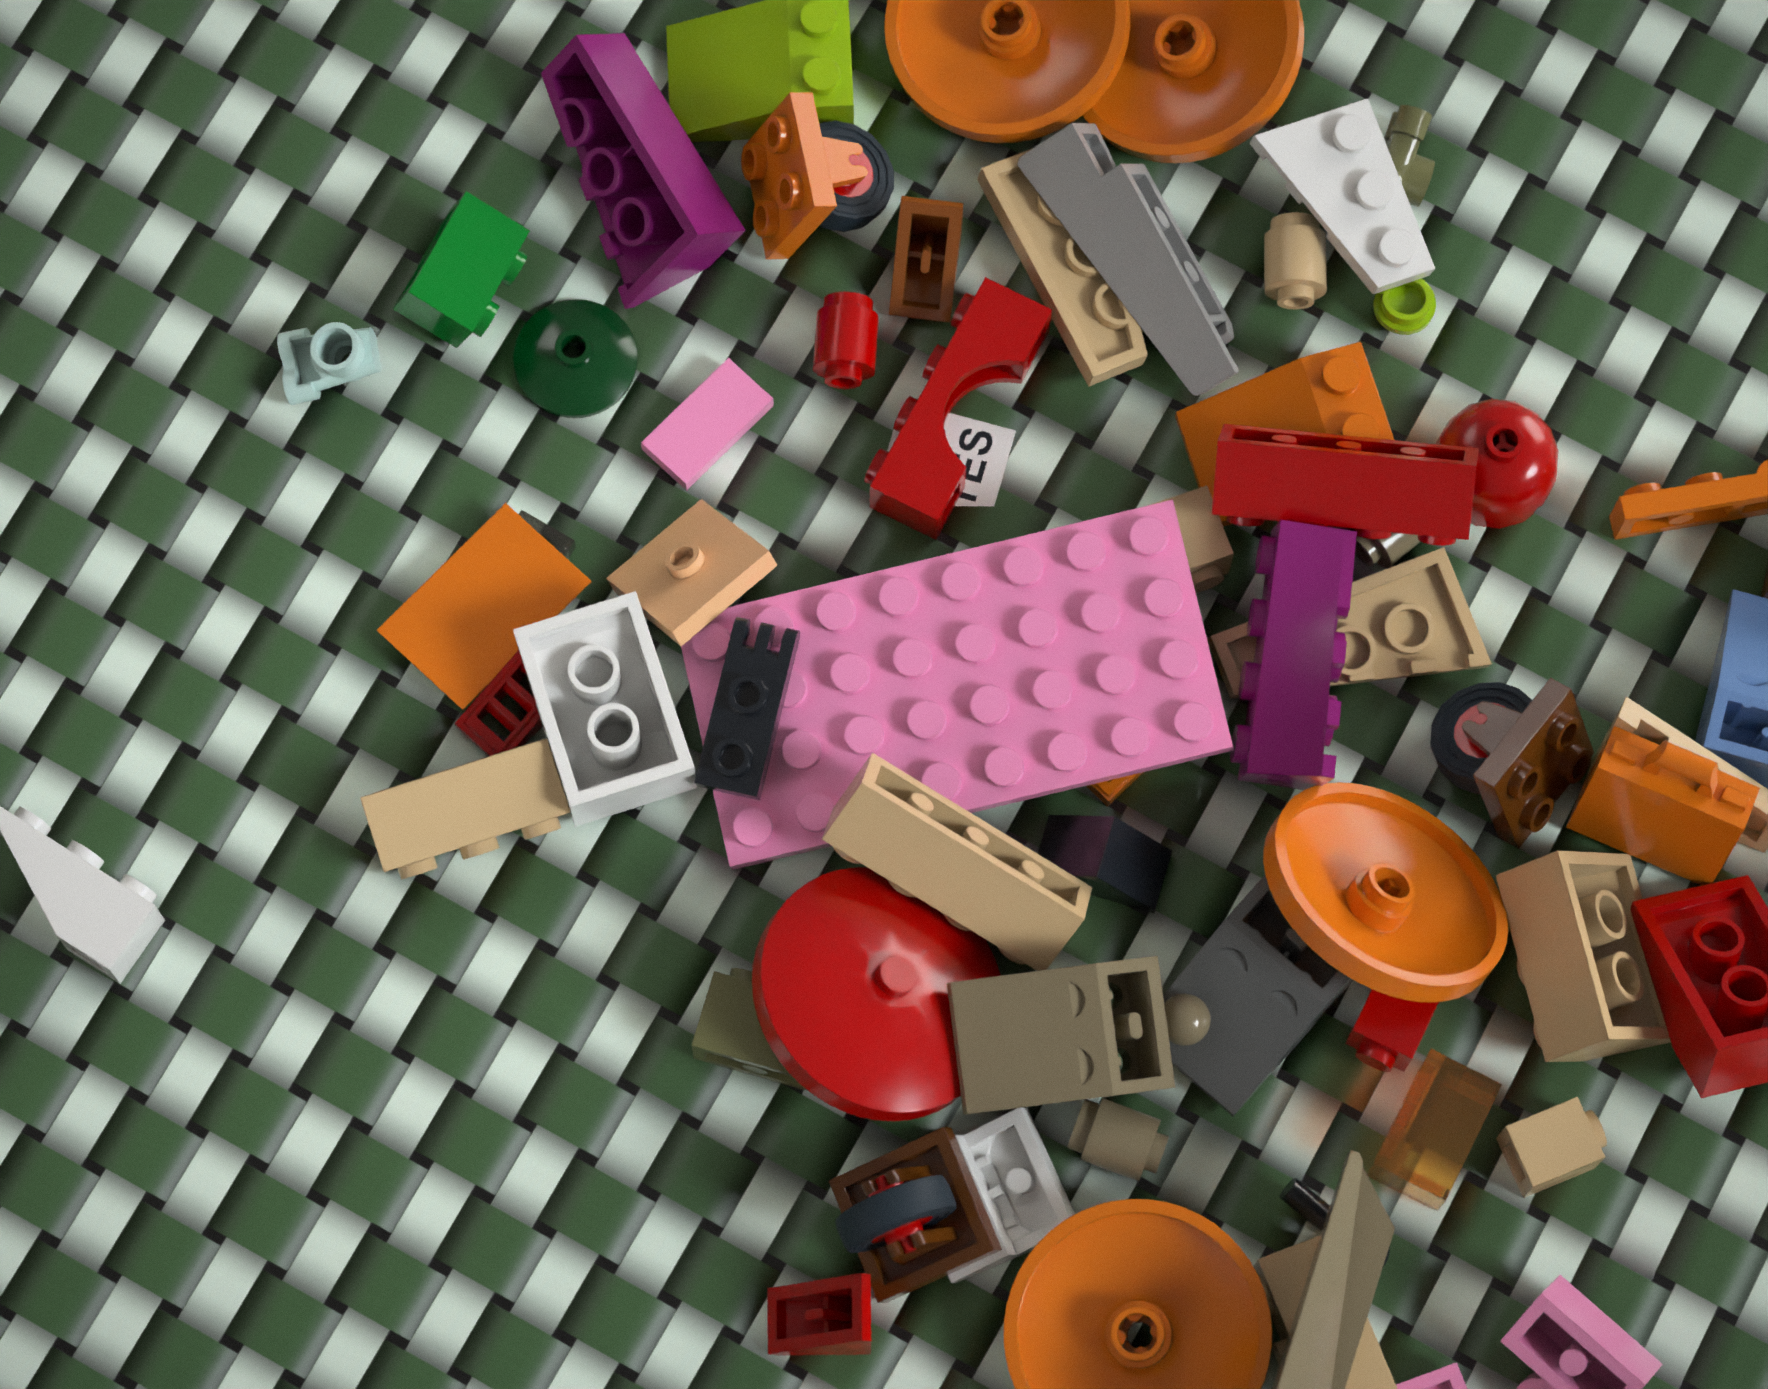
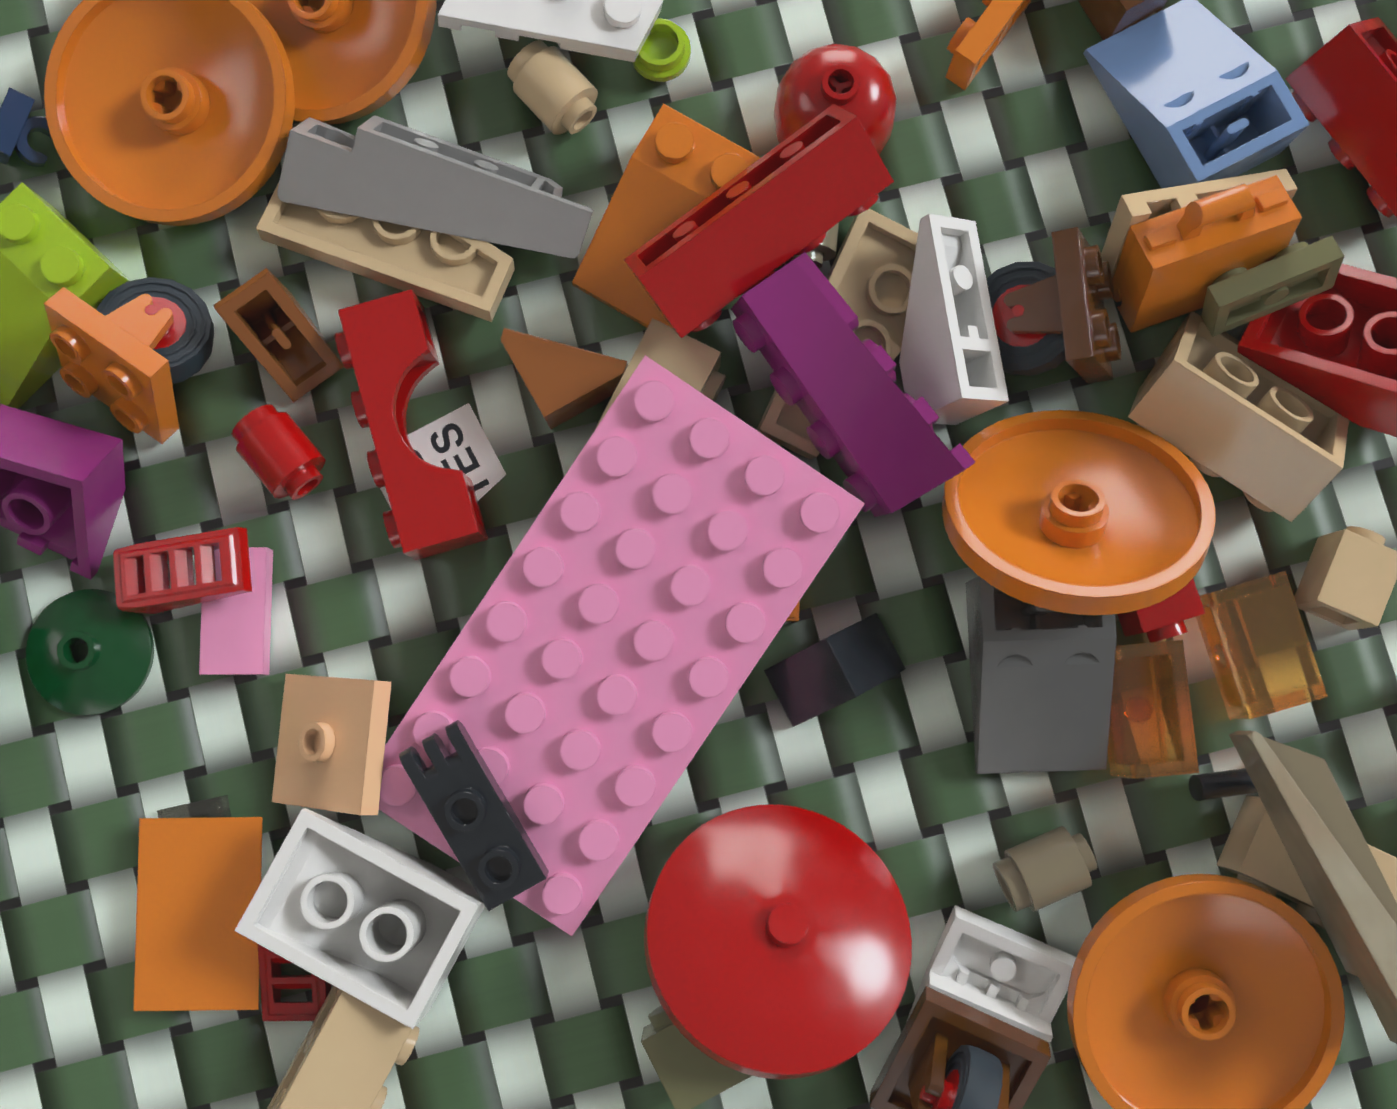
camera: 40 degrees left, 10 degrees up
tan brick [822,753,1092,971] -> none
dark tan slope [947,956,1211,1115] -> none
none -> red slope [113,527,252,614]
none -> dark orange slope [500,328,628,429]
none -> white slope [899,214,1009,425]
none -> clear orange panel [1108,640,1199,779]
none -> olive plate [1201,235,1344,337]

